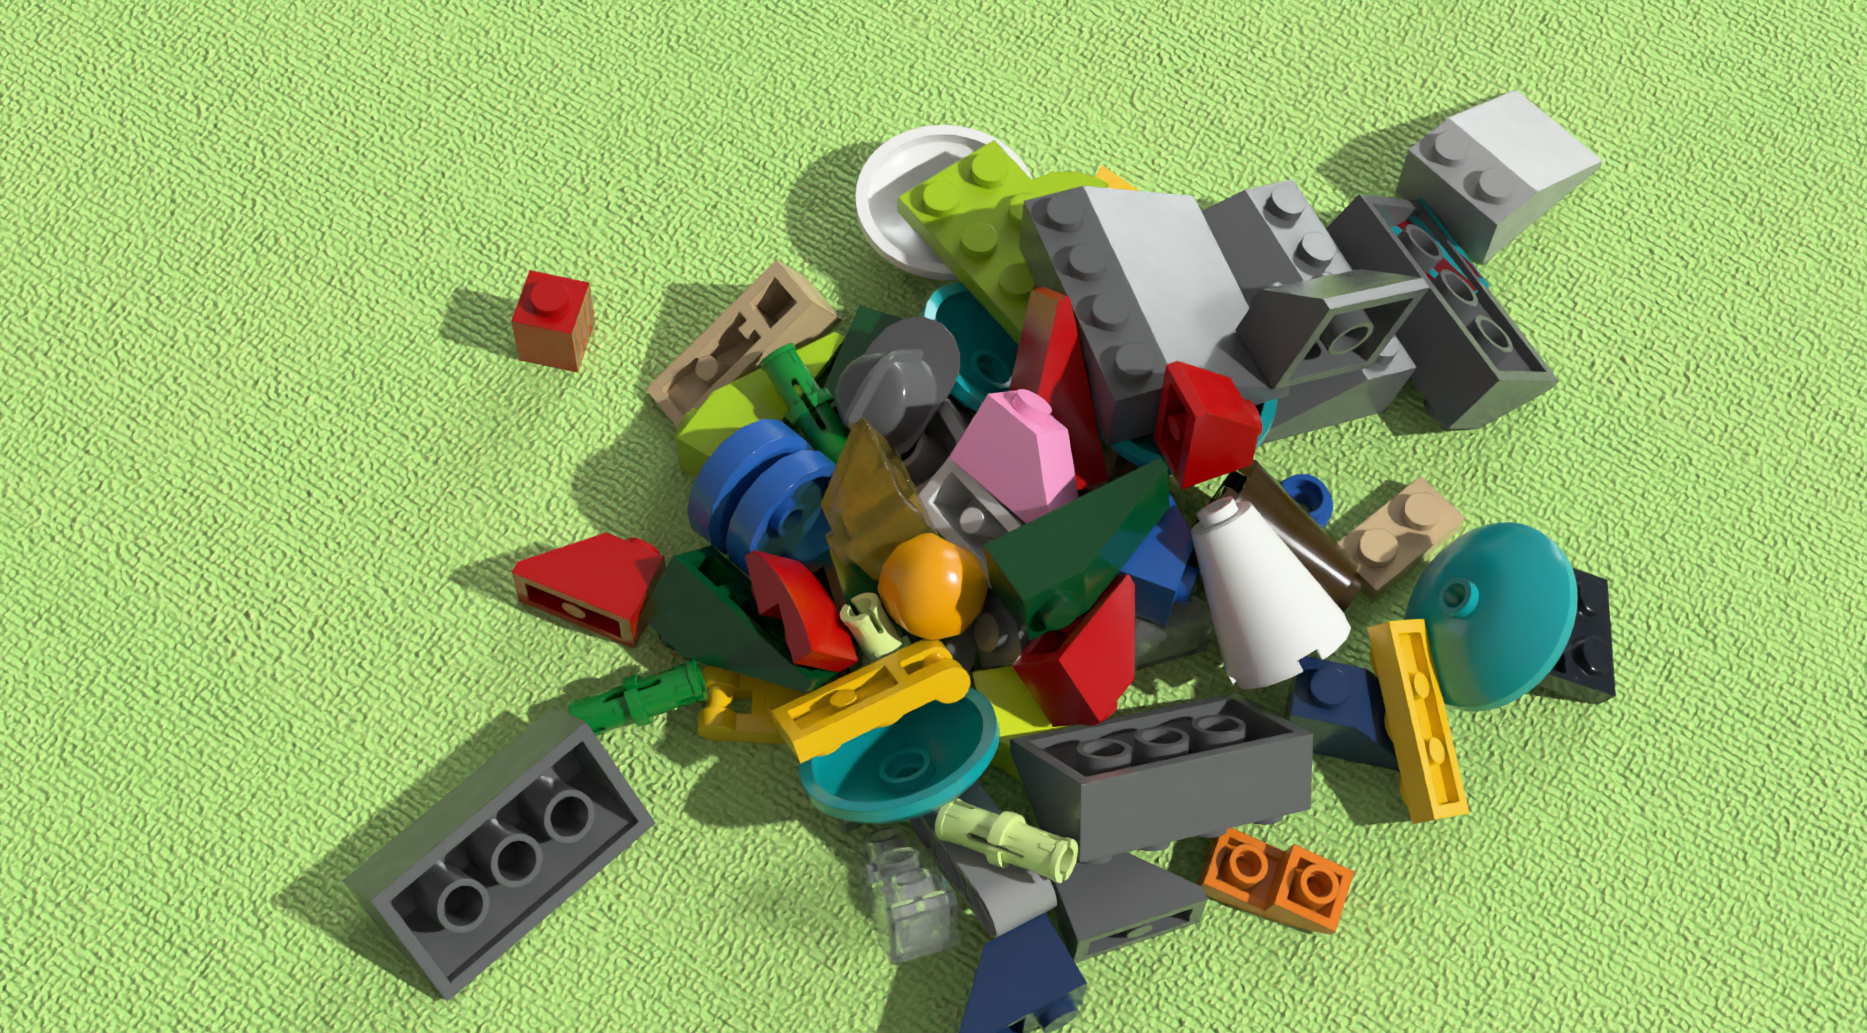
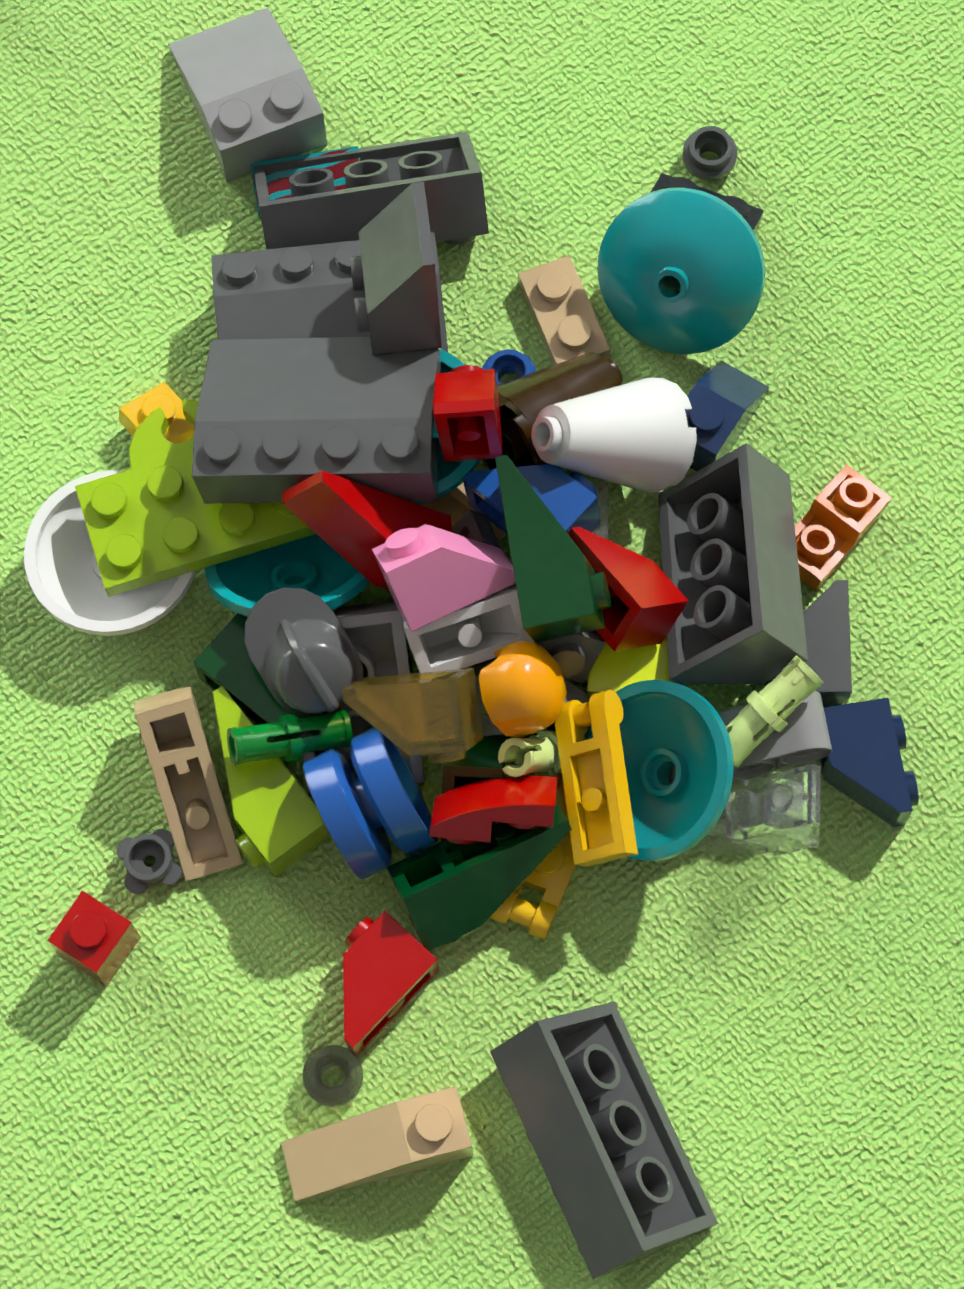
camera: 65 degrees left, 10 degrees up
green pin [568,659,708,736] -> none
yellow plate [1367,619,1469,824] -> none
none -> dark grey plate [117,829,182,895]
none -> tan slope [281,1086,473,1203]
none -> clear smoke plate [303,1045,364,1107]
none -> dark grey plate [682,126,737,180]

